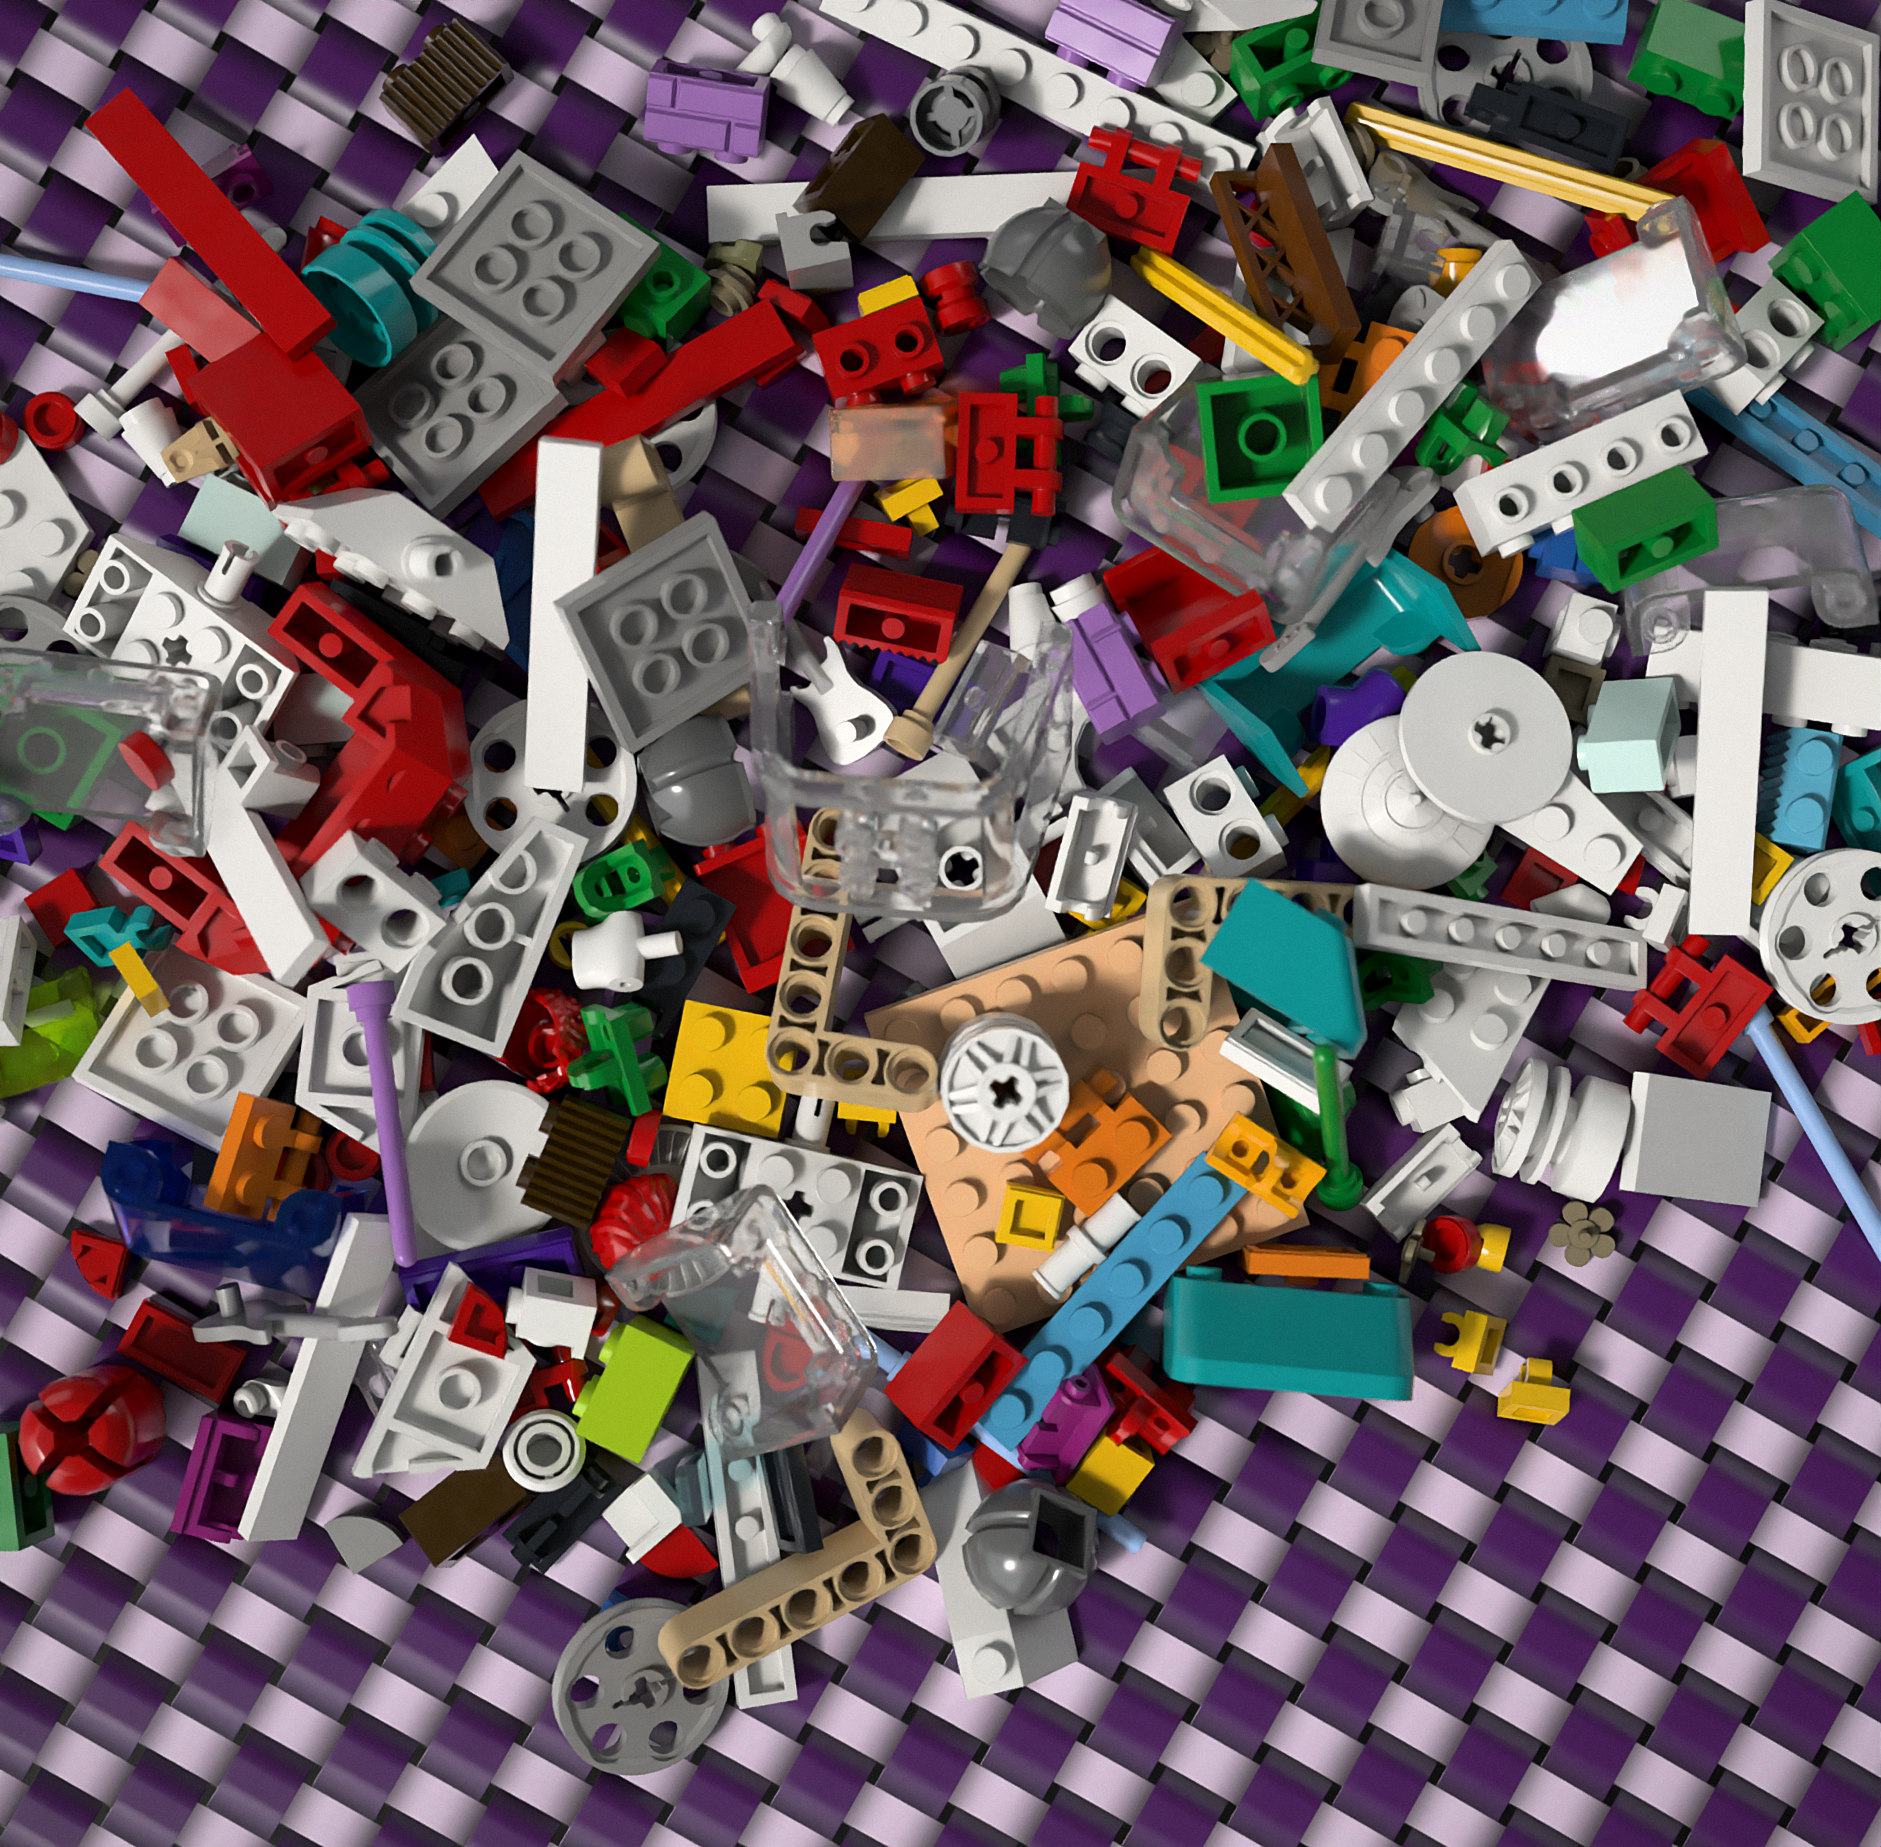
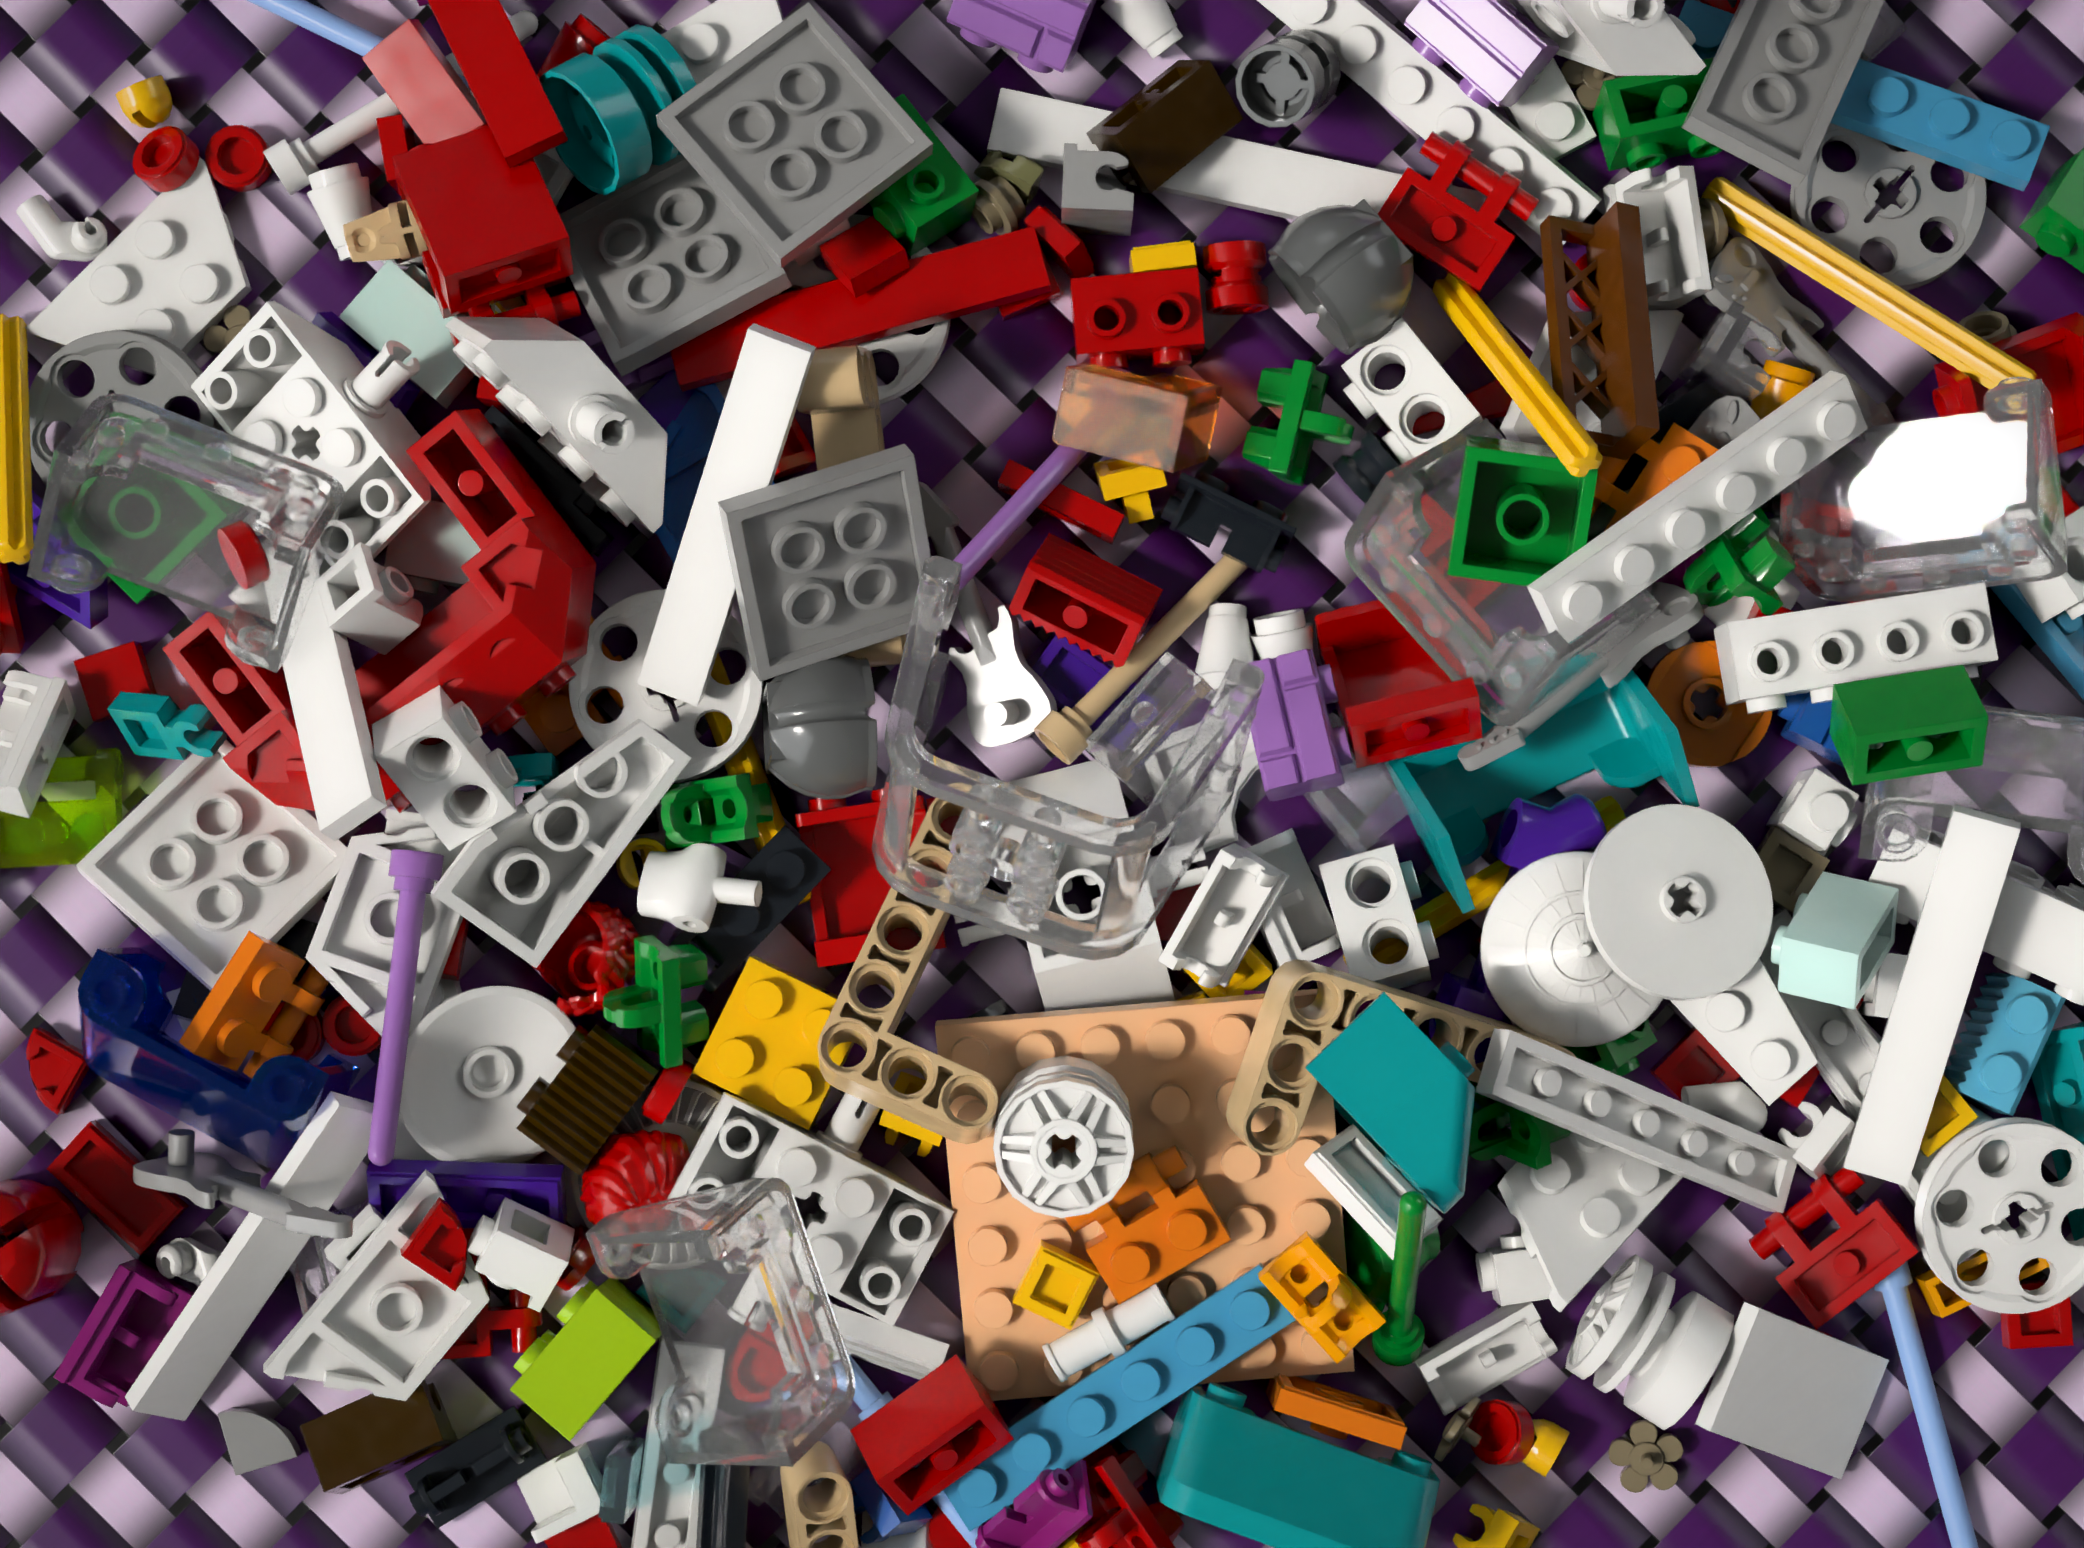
camera: 20 degrees right, 0 degrees up
yellow tile [108,941,171,1018] -> none
white brick [503,1409,586,1492] -> none
red plate [955,392,1064,516] -> none
black hinge [1463,80,1632,176] -> none

